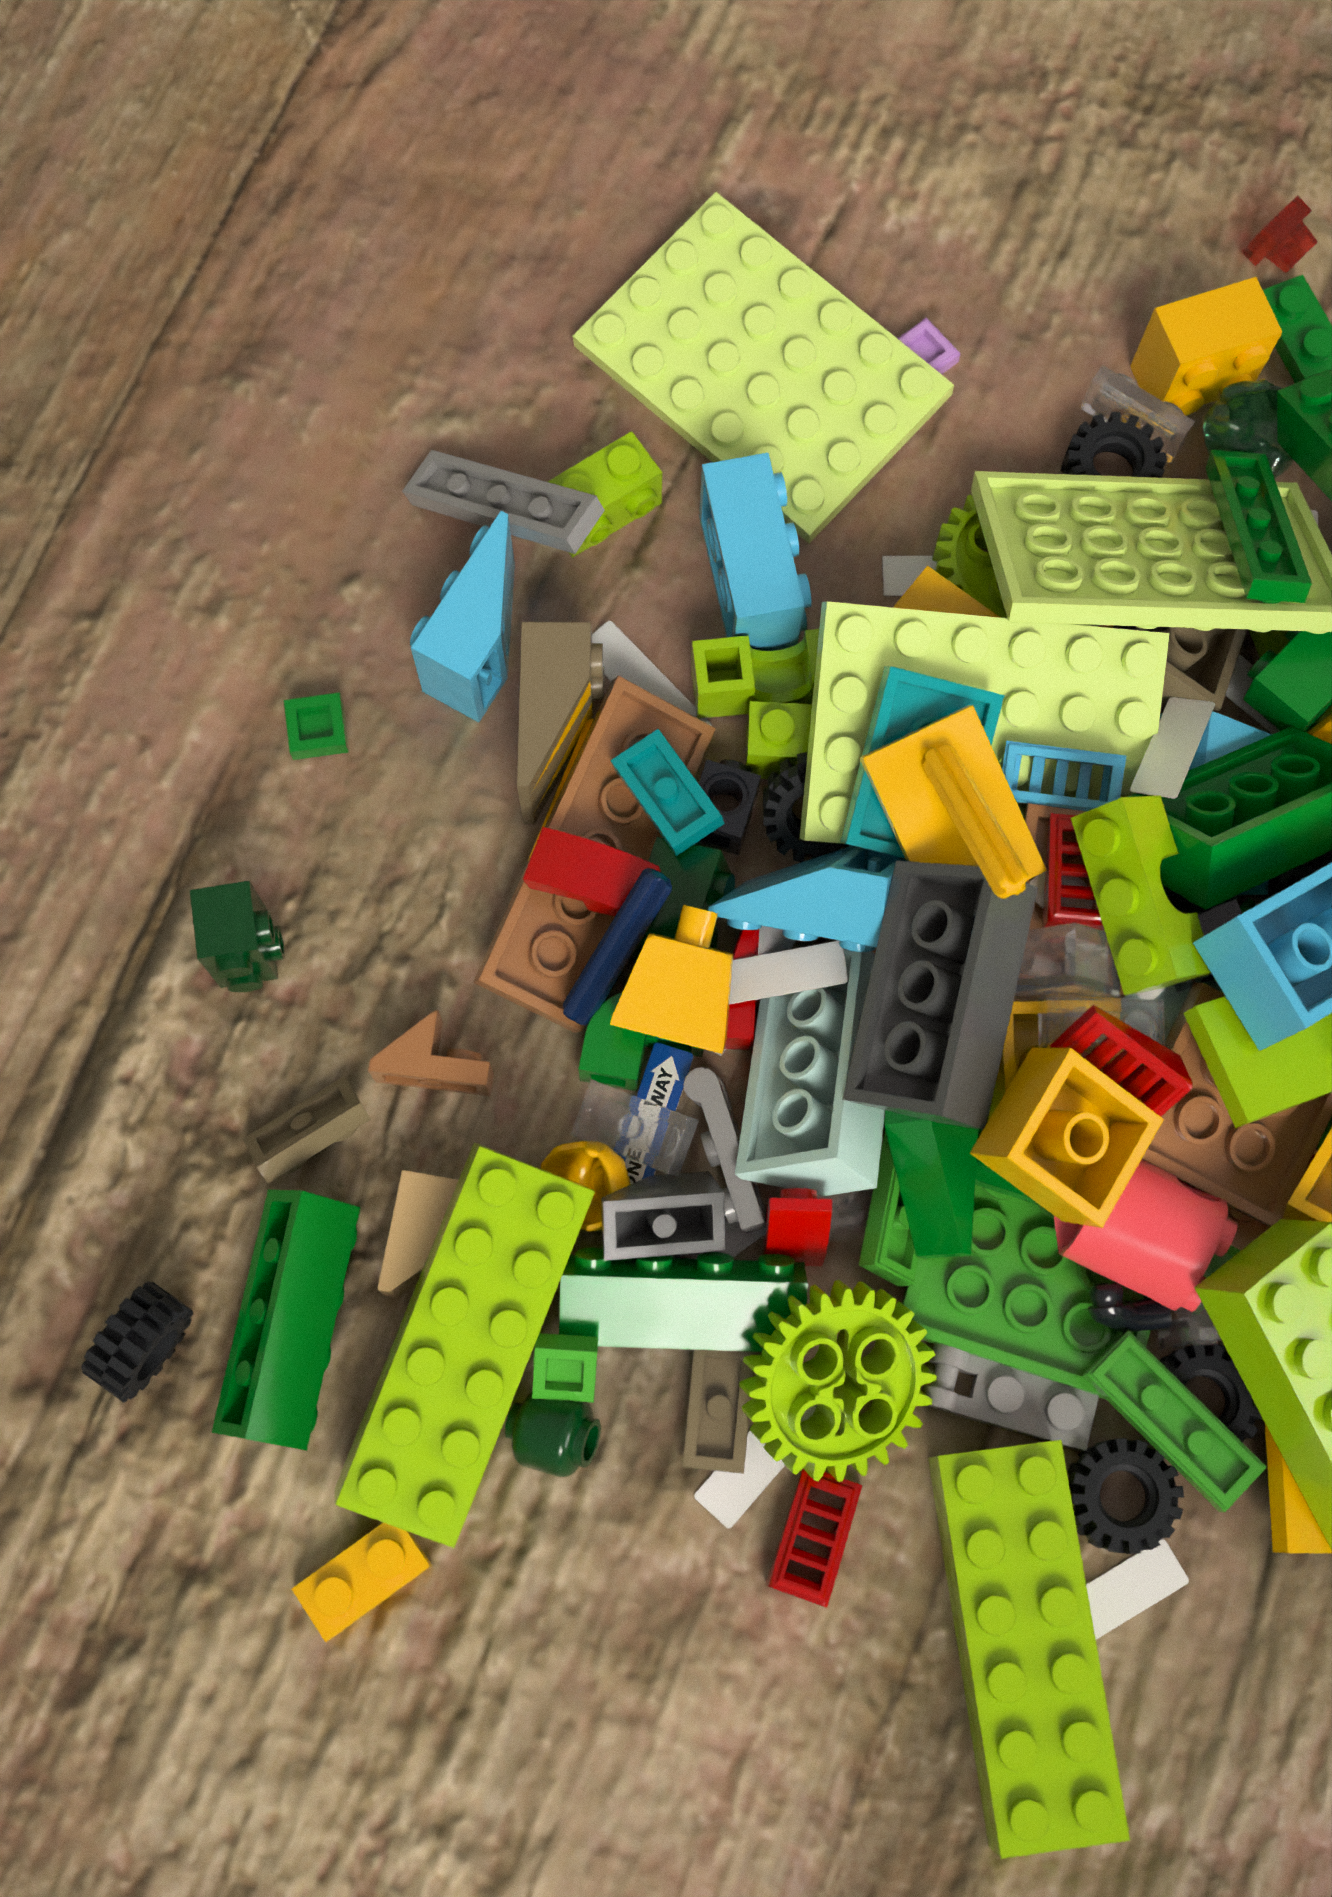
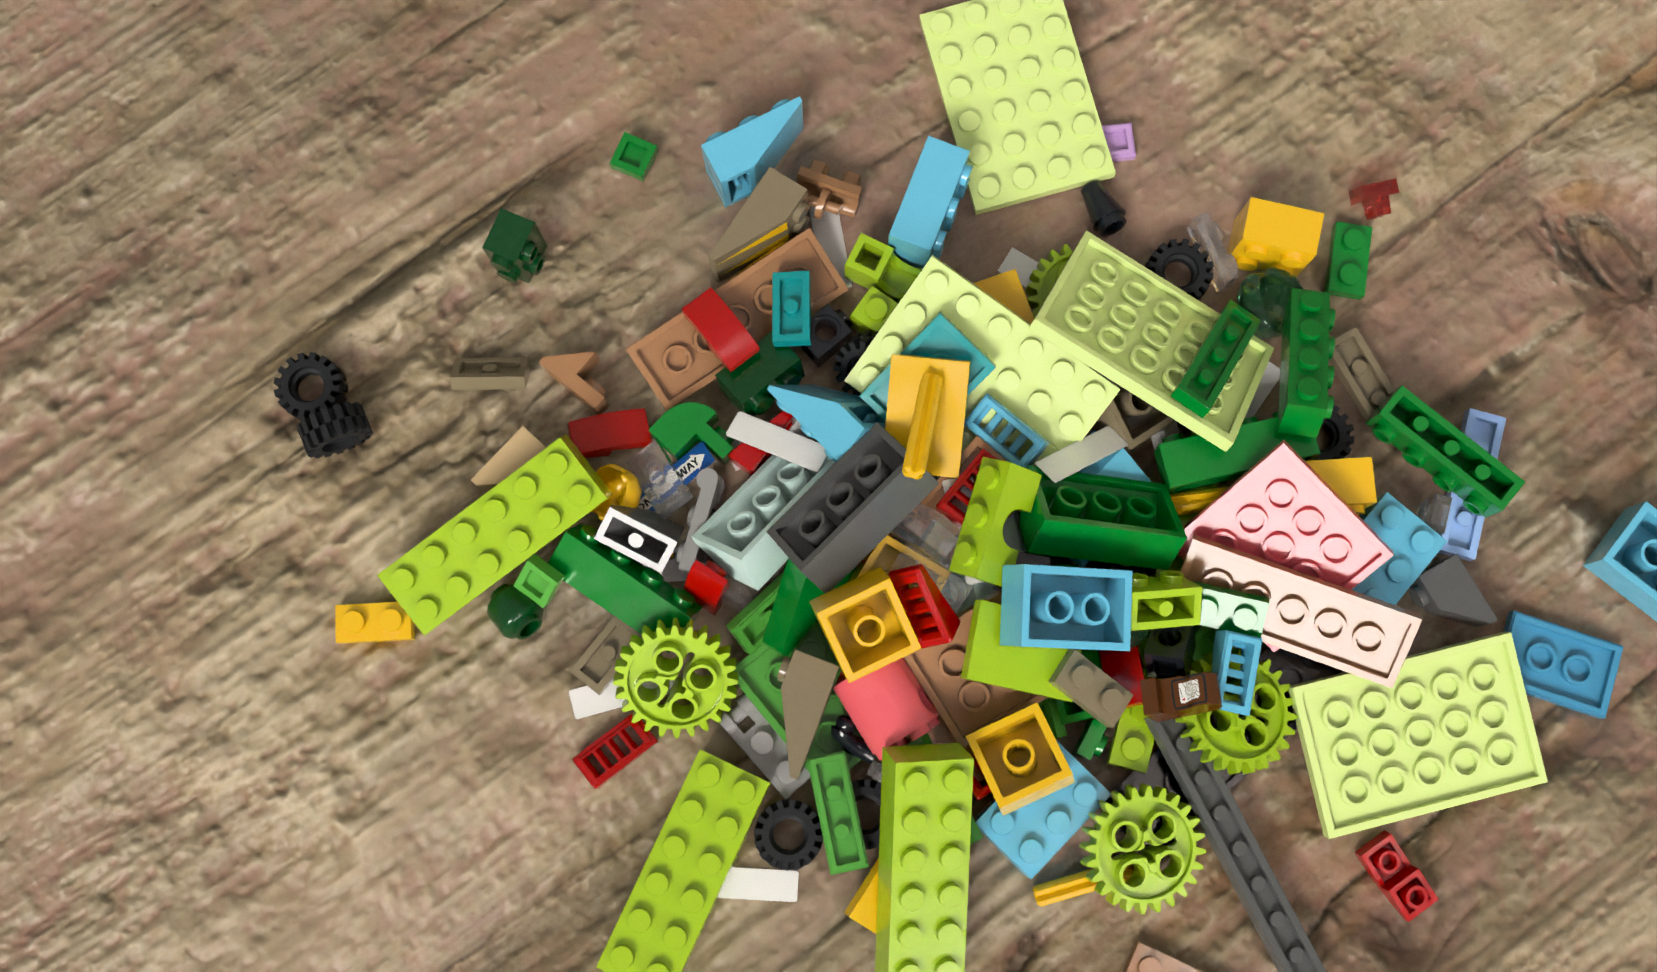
camera: 35 degrees right, 5 degrees up
green brick [211,1189,361,1451] -> none
light grey plate [402,450,605,554] -> none
lime brick [548,431,663,558] -> none
dark blue axle [563,868,672,1026] -> none
yellow torso [610,905,733,1054] -> none
none -> black tyre [274,352,348,420]
none -> red slope [567,408,652,458]
none -> dark tan slope [777,650,840,780]
none -> medium nougat hips [797,159,862,220]
none -> black cone [1081,180,1127,236]

